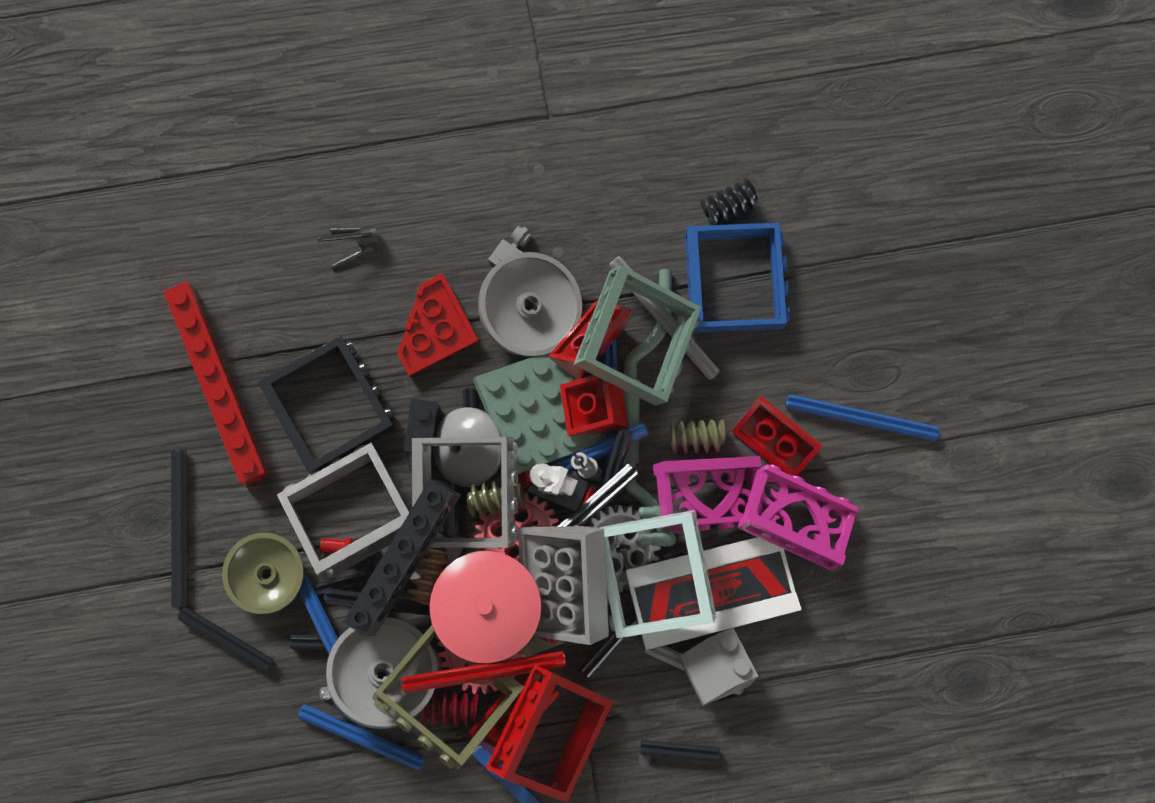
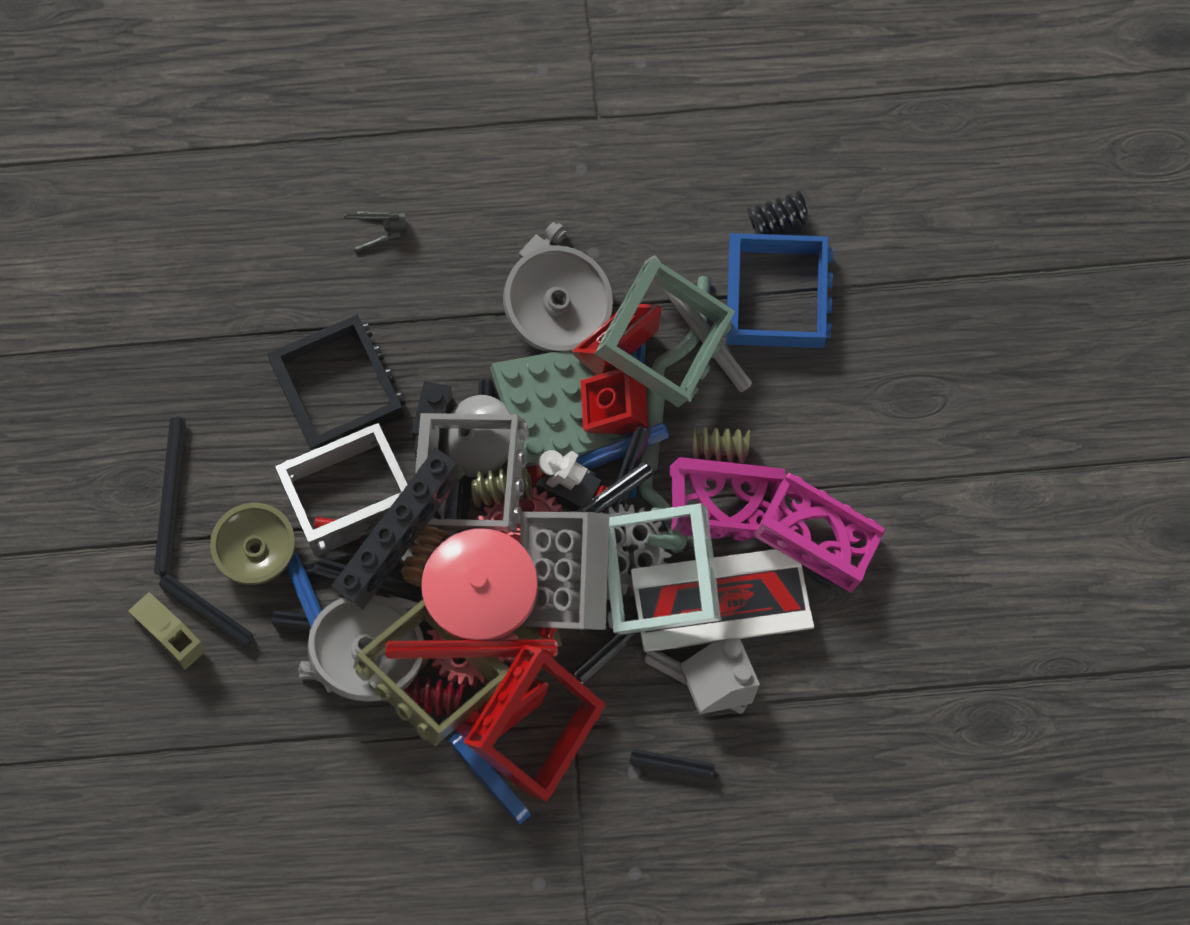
camera: 15 degrees right, 10 degrees down
red brick [163,281,270,487] -> none
blue axle [298,705,425,770] -> none
red plate [397,273,479,378] -> none
light grey axle [571,452,604,482] -> none
red slope [731,396,823,476] -> none
blue axle [785,394,939,441] -> none
none -> olive slope [128,592,206,670]

